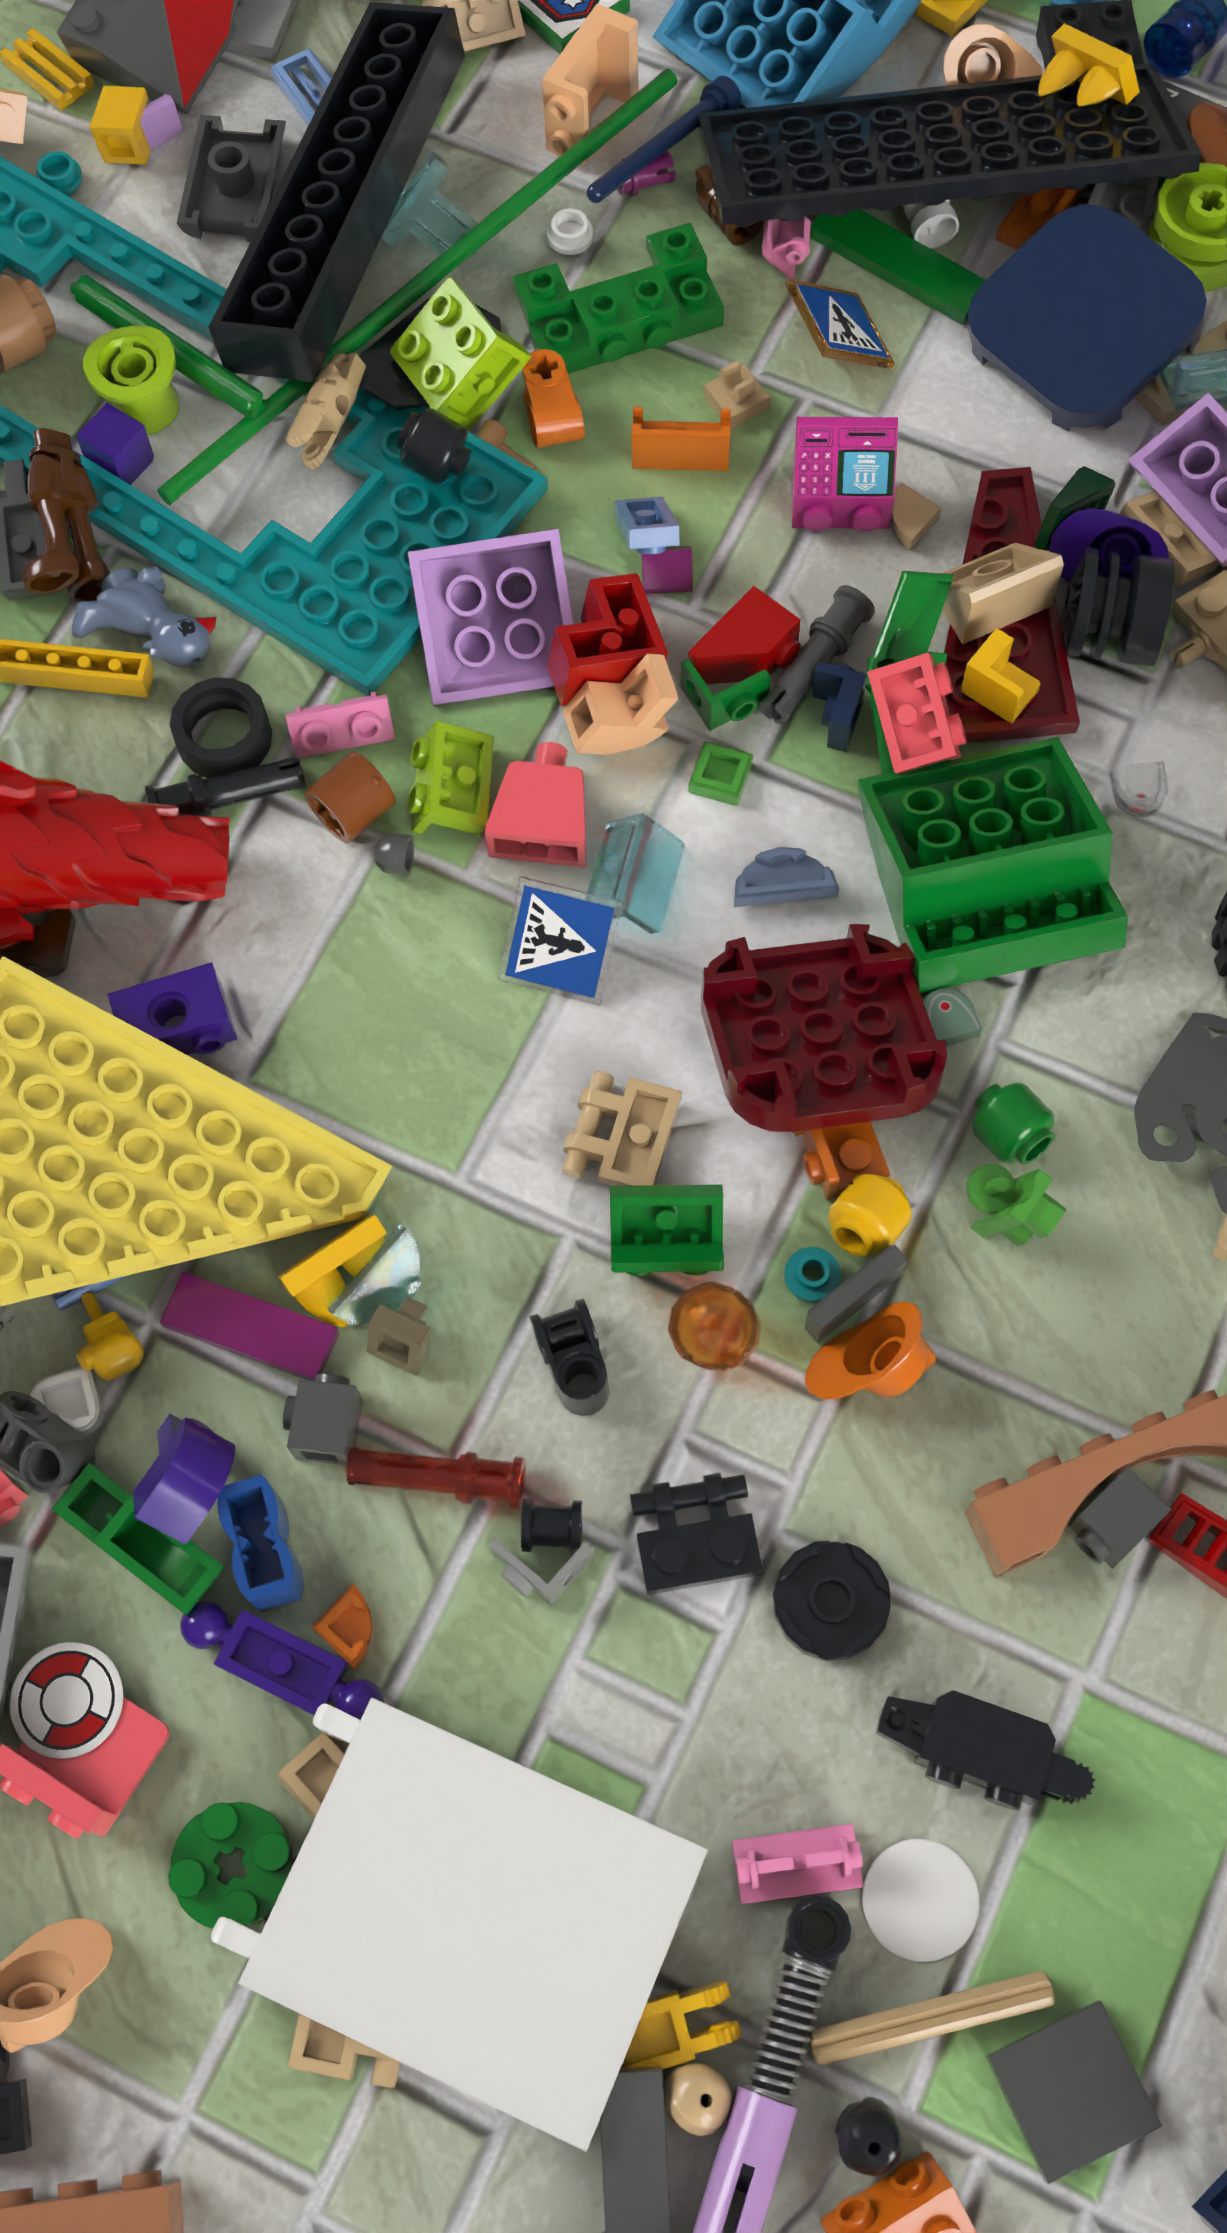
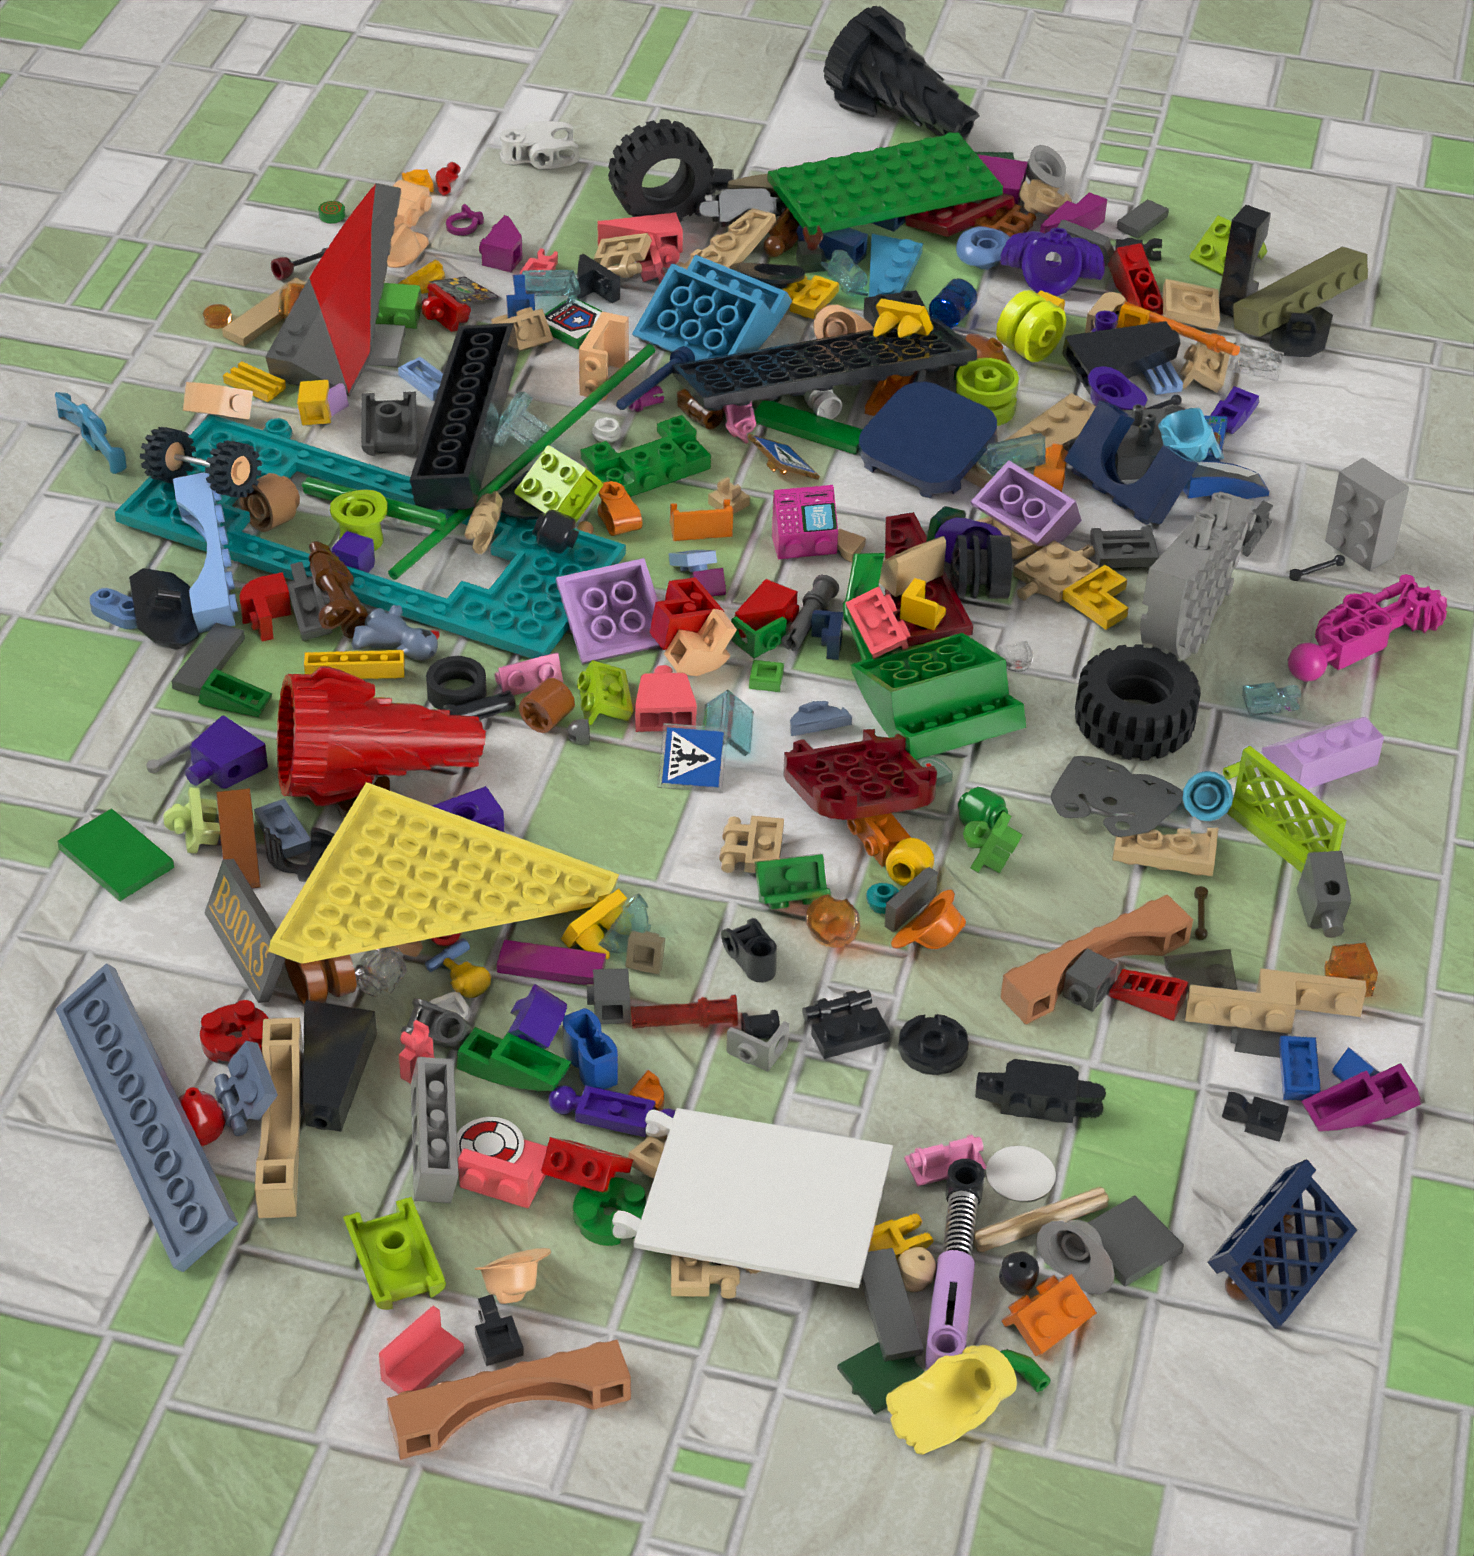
camera: 15 degrees left, 25 degrees down
none -> red bracket [541,1137,634,1192]
none -> light grey piece [1036,1220,1115,1295]

